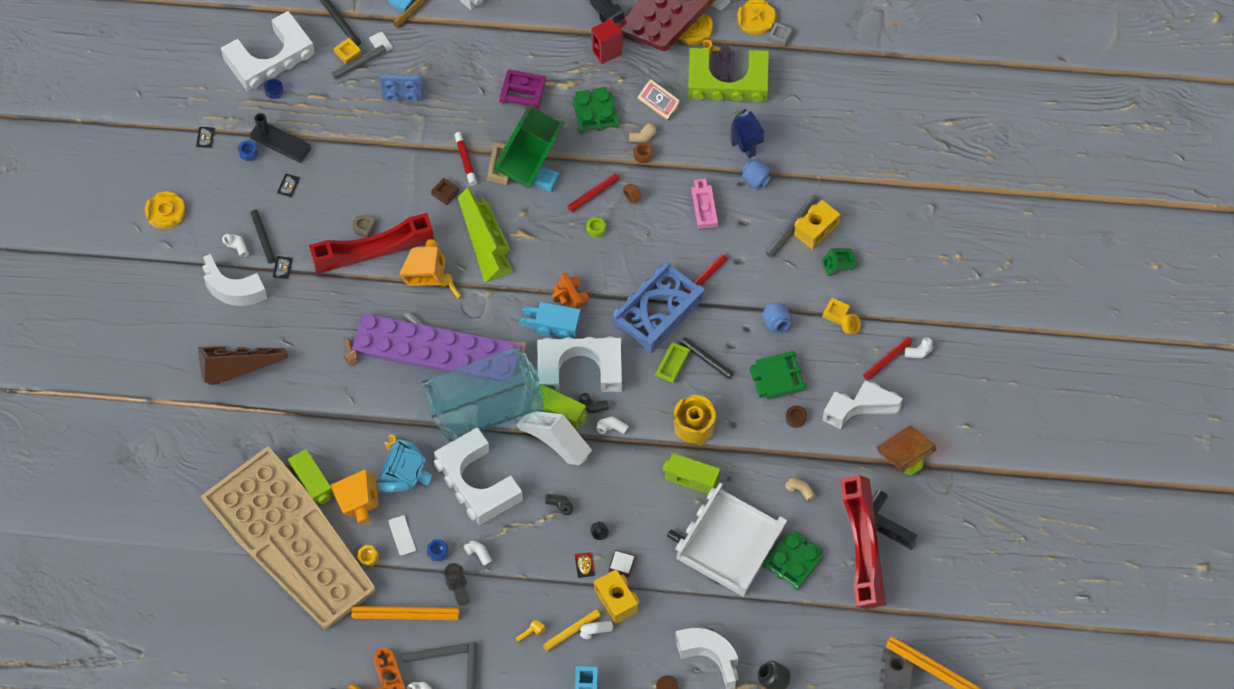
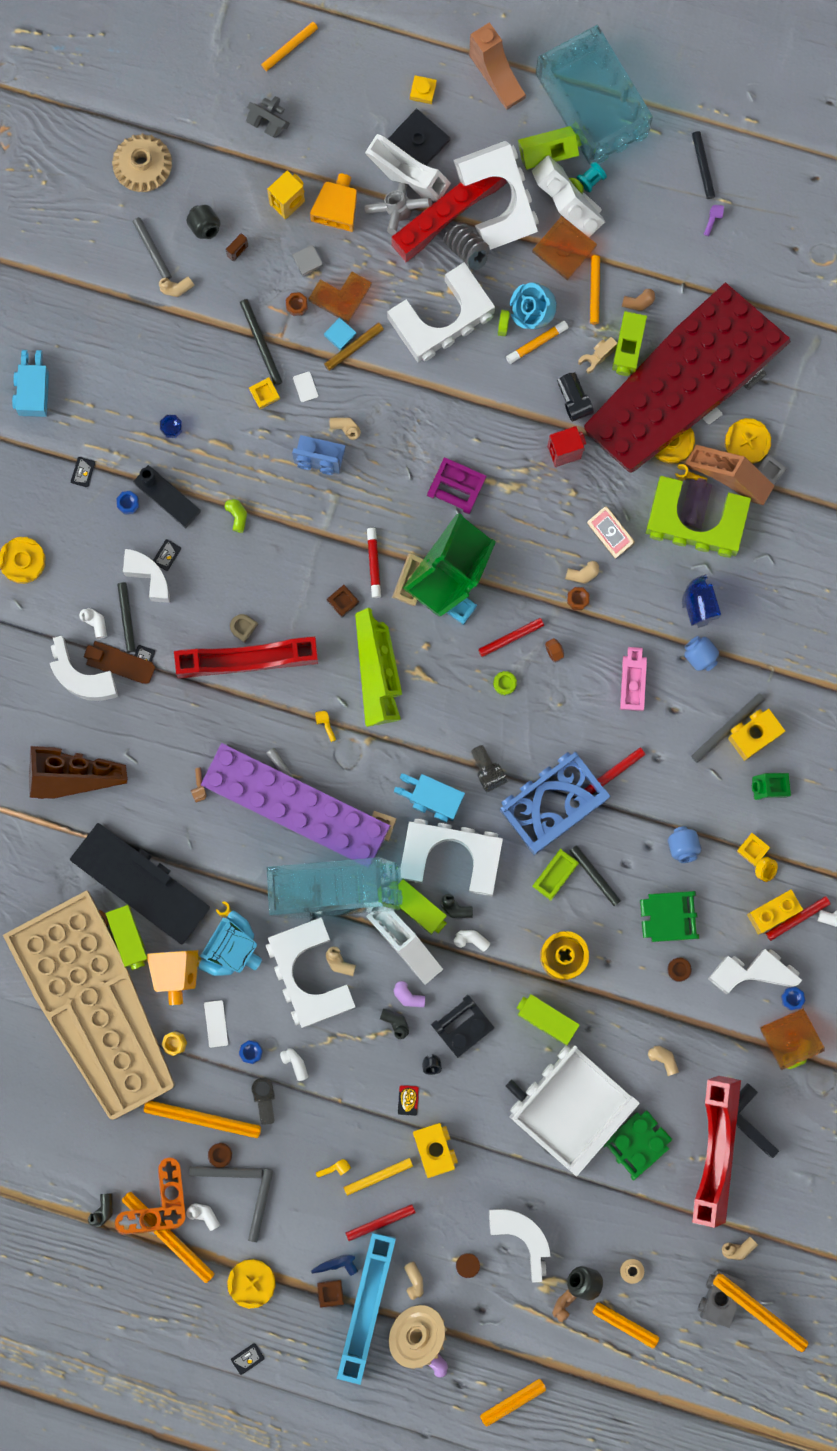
camera: 10 degrees right, 20 degrees up
white arch [221,11,315,91] -> none
dark grey bar [332,44,386,79] -> none
light orange torso [399,239,446,286] -> none
orange hips [552,272,589,309] -> none
green plate [573,87,619,133] -> none
white arm [580,621,613,639] -> none
white tile [609,550,636,577] -> none
none -> medium azure hinge [12,350,49,417]
none -> black bracket [70,823,210,945]
none -> reddish brown piece [83,641,155,684]
none -> white brick [123,549,170,603]
none -> reddish brown tile [208,1143,232,1167]
none -> lime arm [224,499,247,533]
none -> tan arm [326,946,356,976]
none -> tan arm [330,418,361,440]
none -> red bar [346,1204,416,1241]
none -> lavender arm [394,981,425,1008]
none -> black plate [431,994,495,1058]
none -> clear smoke axle [471,745,508,793]
none -> tan plate [620,1259,645,1284]
none -> nougat arch [685,445,775,505]
none -> tan arm [722,1237,758,1260]
none -> yellow brick [746,889,803,935]
none -> blue tile [781,987,806,1011]

